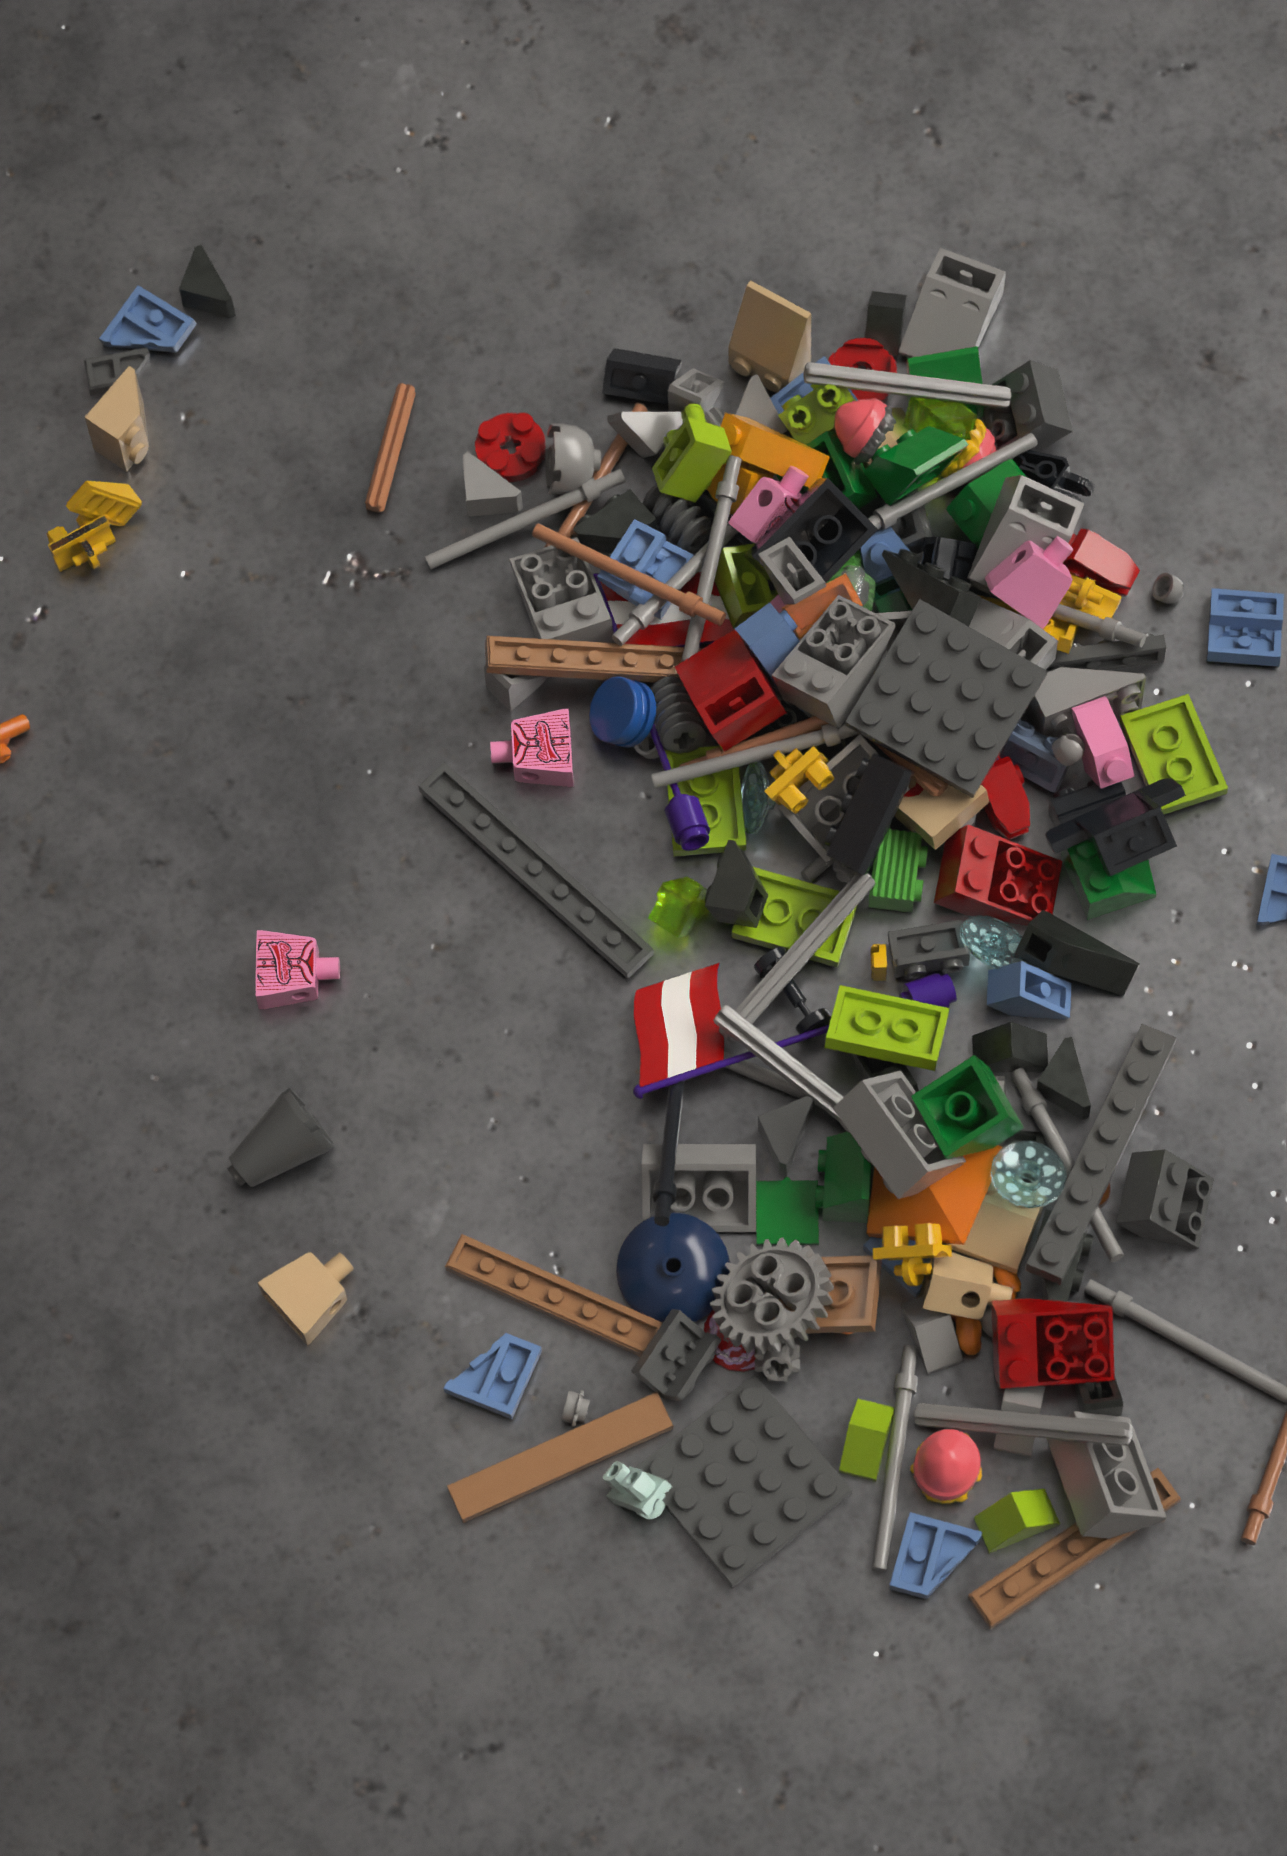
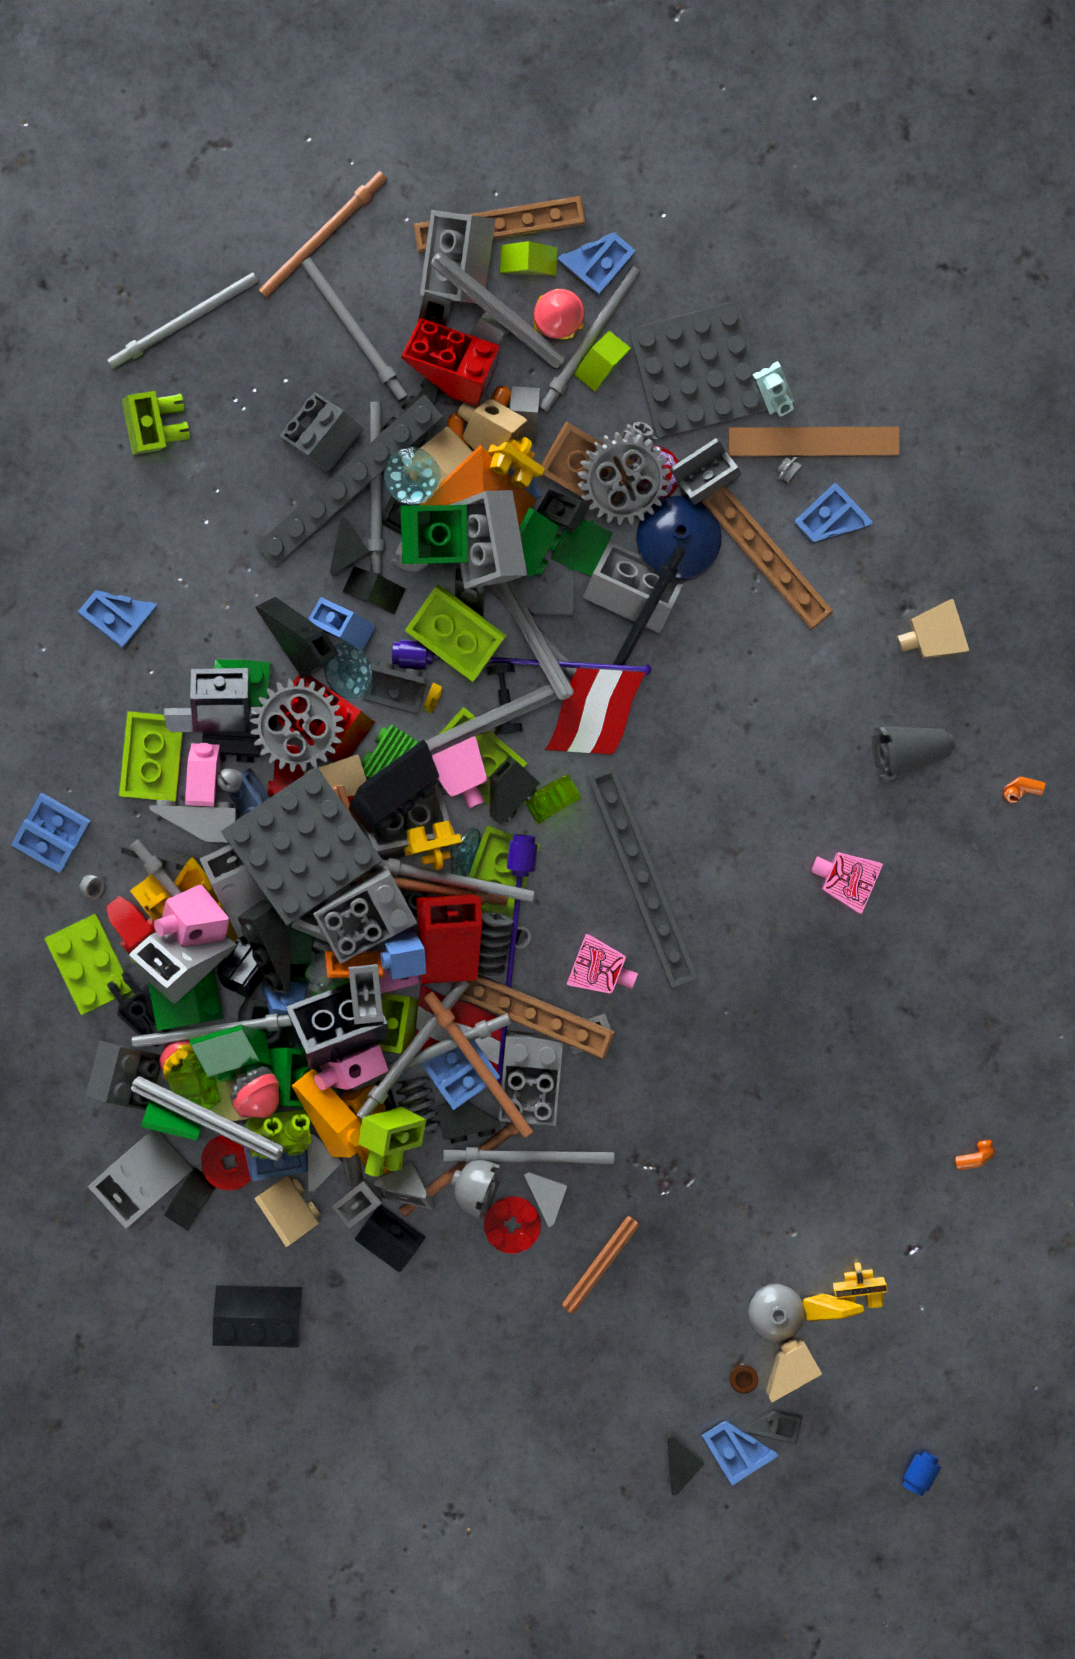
camera: 155 degrees left, 20 degrees up
blue head [589,676,656,748] -> none
none -> lime plate [44,913,132,1015]
none -> black slope [212,1285,302,1348]
none -> light grey gear [250,679,344,772]
none -> bright pink torso [432,736,488,809]
none -> pearl dark grey slope [537,489,589,534]
none -> reddish brown tile [729,1364,758,1394]
none -> light grey cylinder [748,1284,805,1342]
none -> orange arm [1003,777,1045,803]

